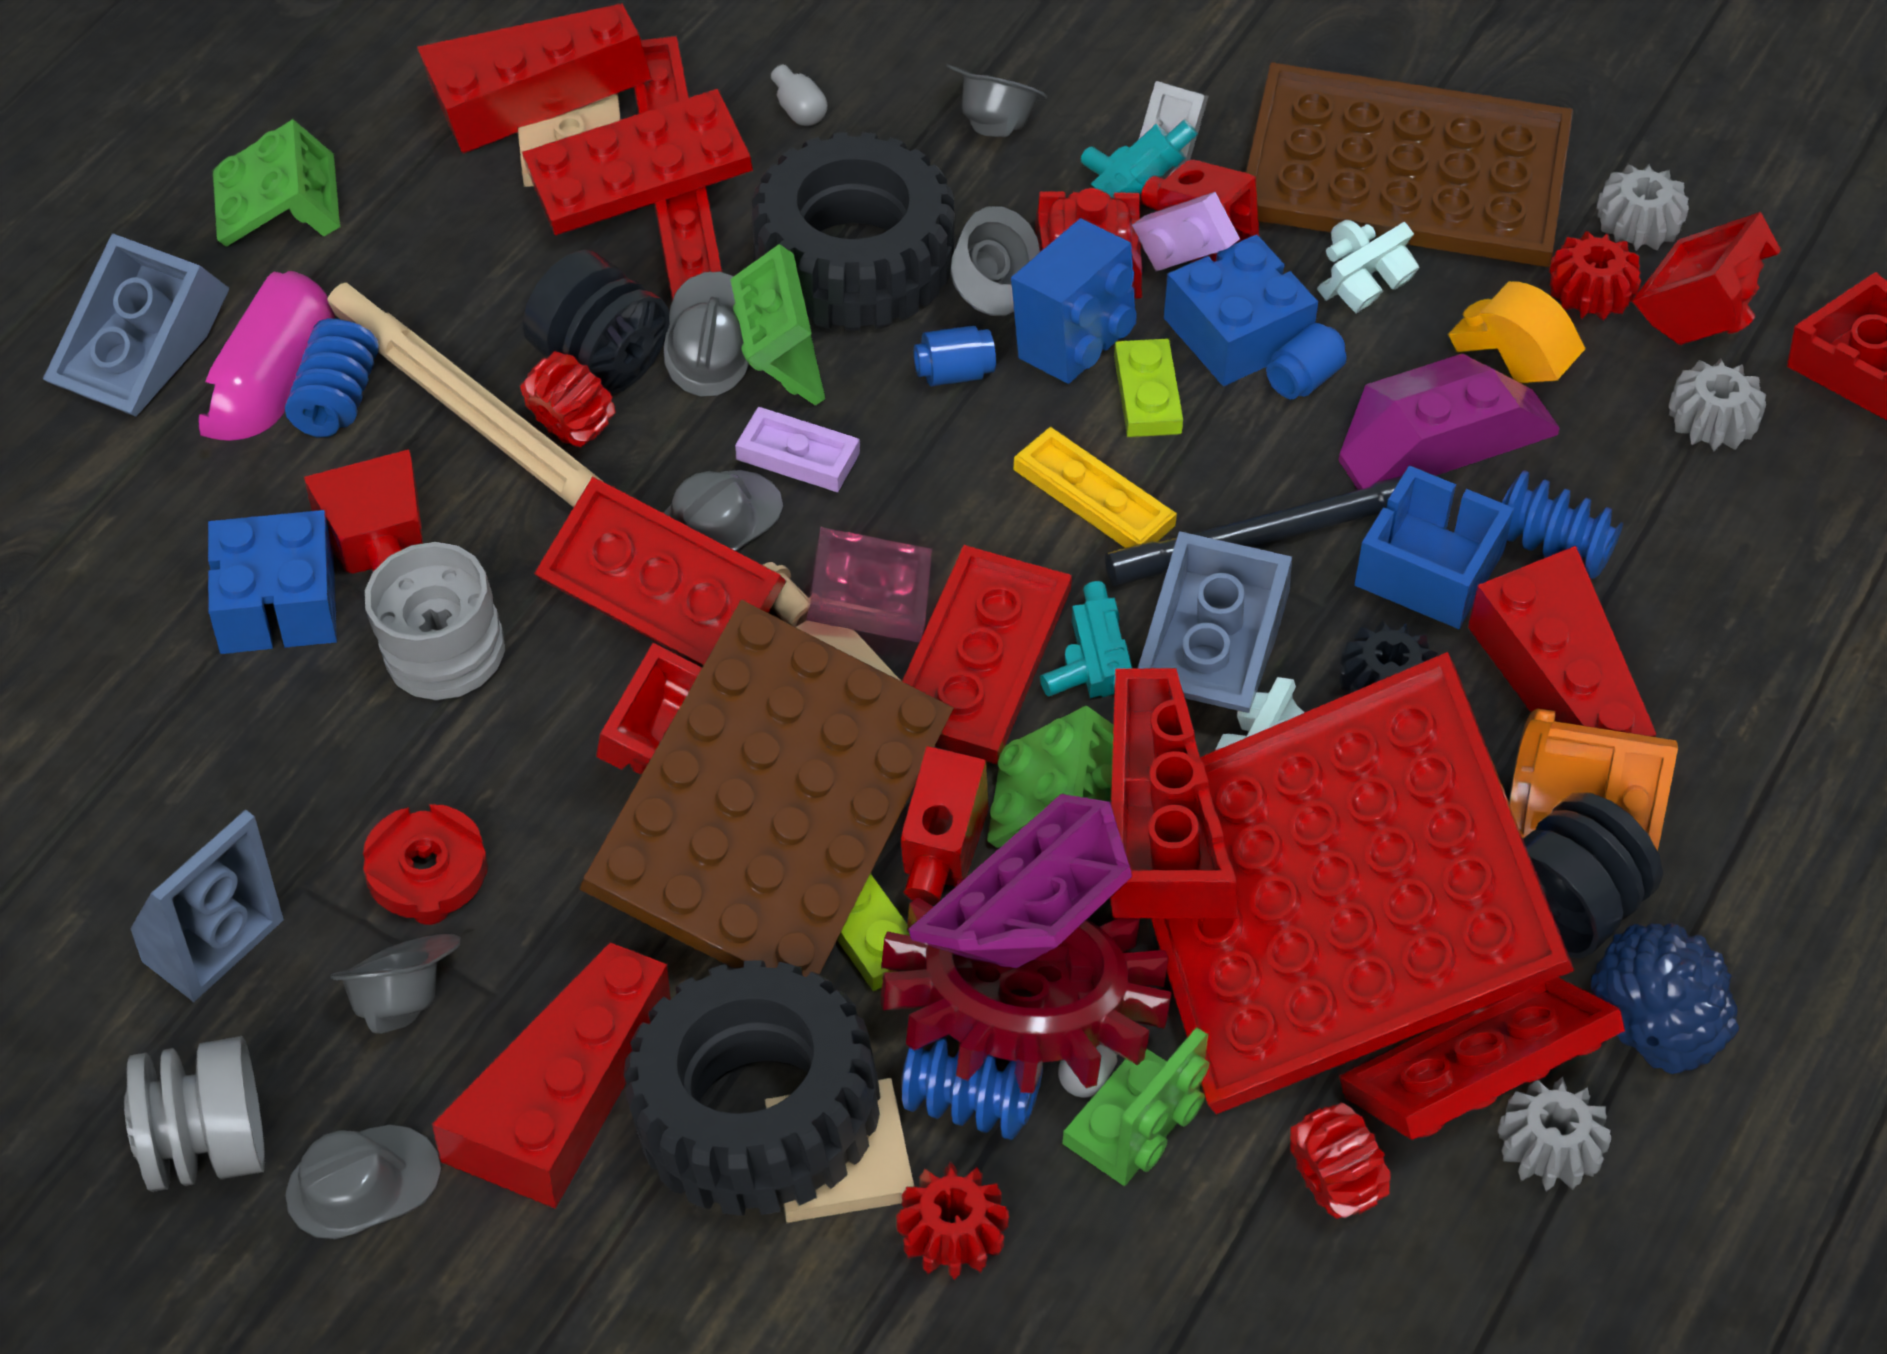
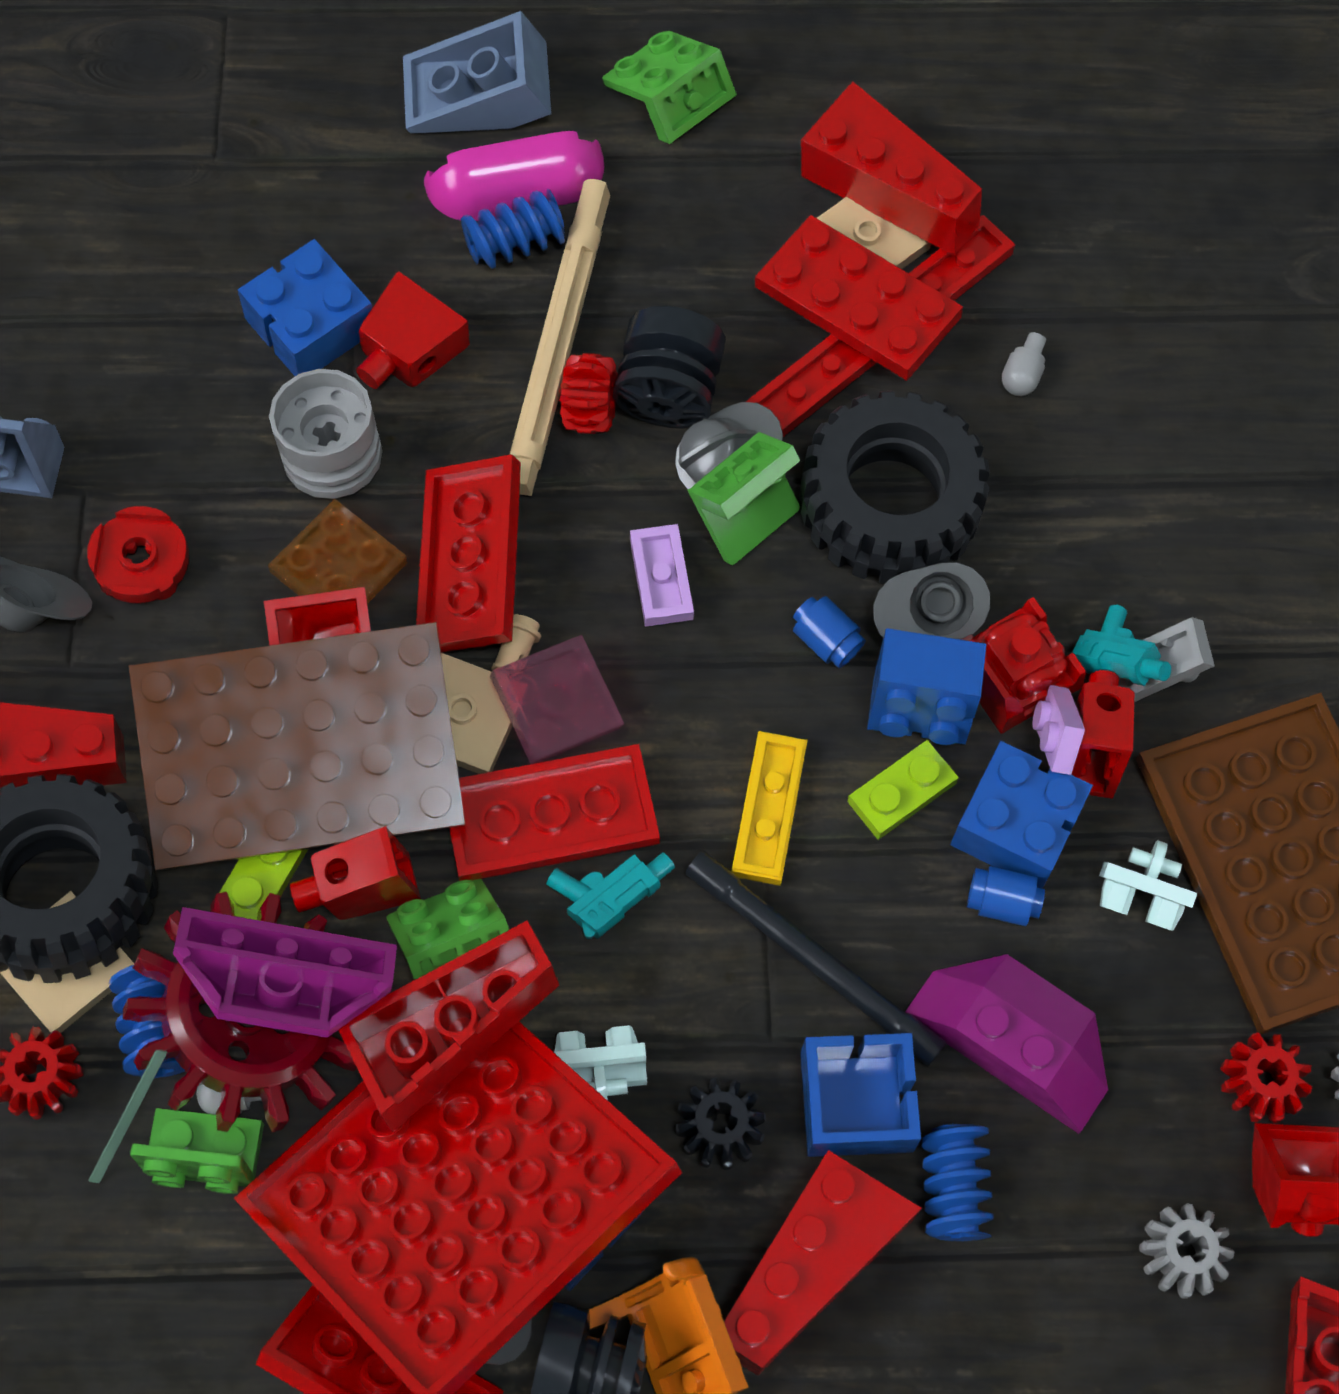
camera: 55 degrees right, 15 degrees up
dark grey piece [664,470,783,552] -> none
dark grey piece [946,64,1047,137] -> none
sand blue slope [1138,531,1292,713] -> none
red gear [1290,1103,1390,1219] -> none
light orange brick [1448,281,1585,383] -> none
none -> sand green piece [88,1049,168,1183]
none -> clear orange tile [268,499,408,604]

